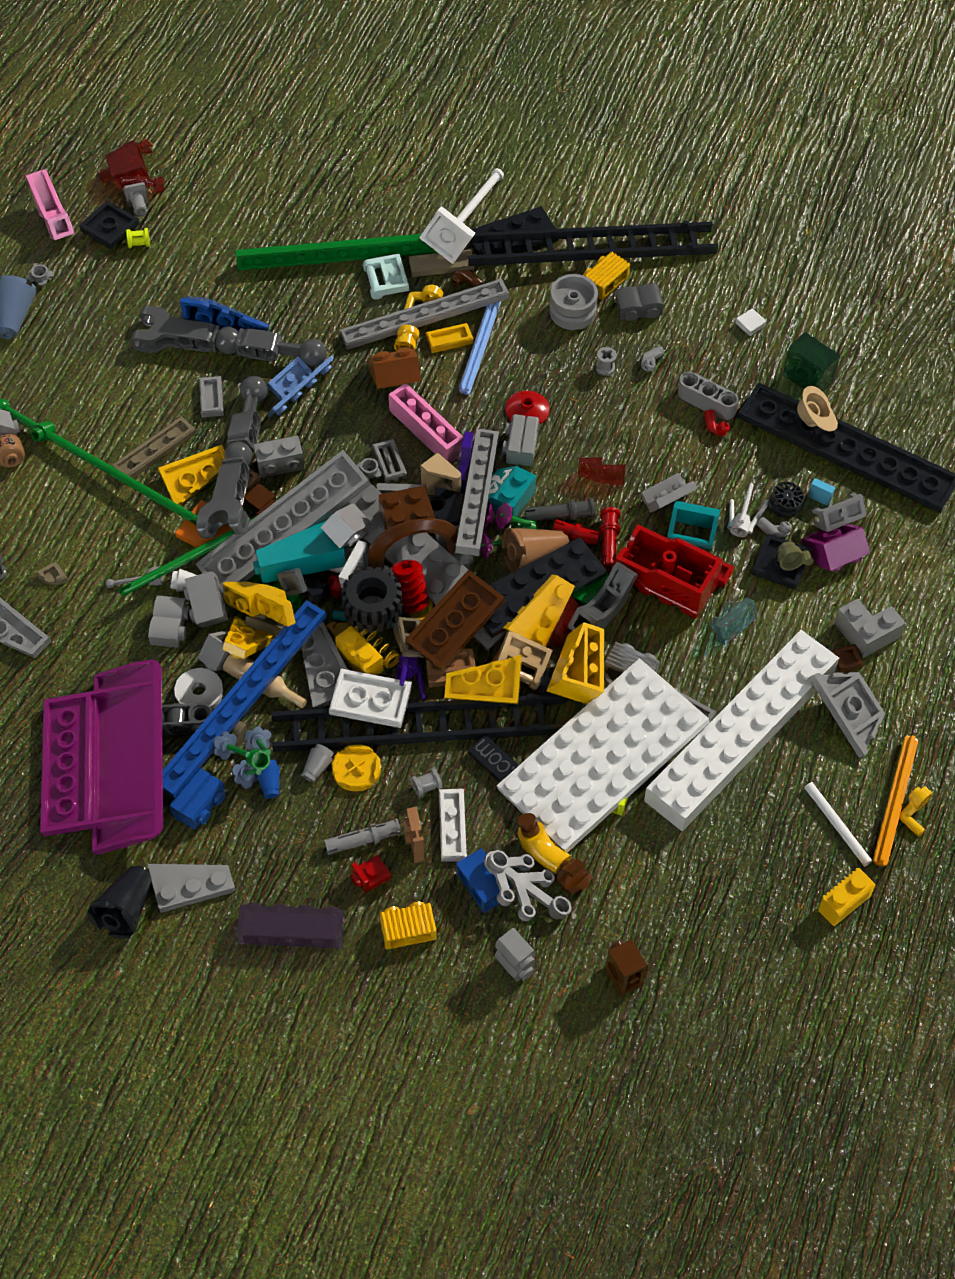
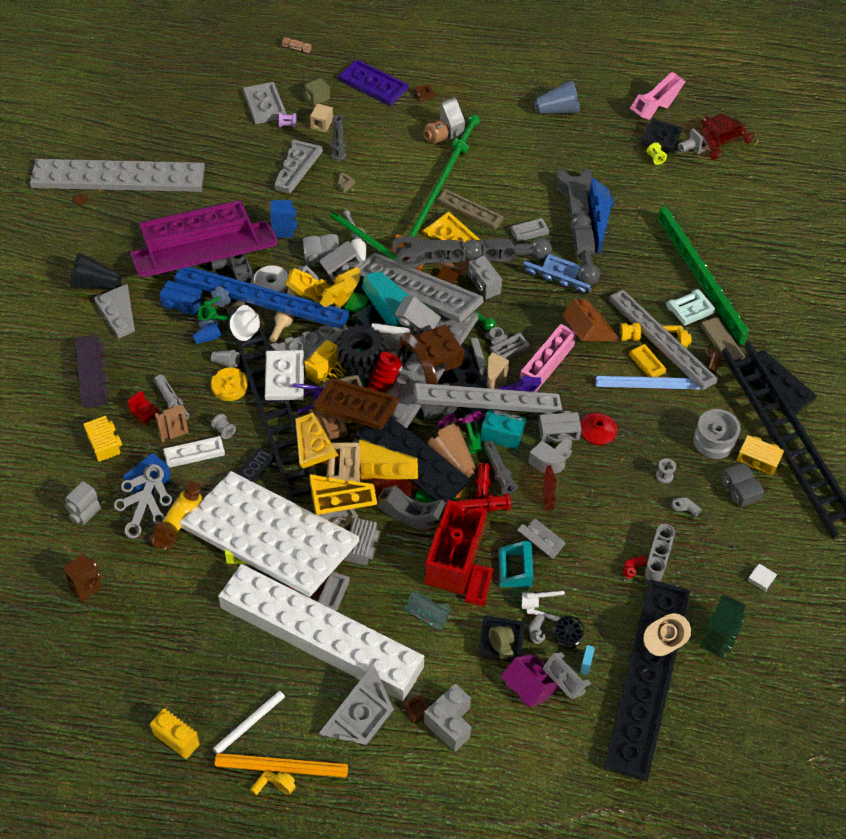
camera: 75 degrees right, 5 degrees down
light grey plate [28,264,54,286] -> none
dark grey tile [277,568,307,596] -> none
white tile [419,168,504,264] -> none
none -> white piece [230,305,260,341]
none -> blue brick [270,200,297,237]
none -> light grey brick [528,437,572,474]

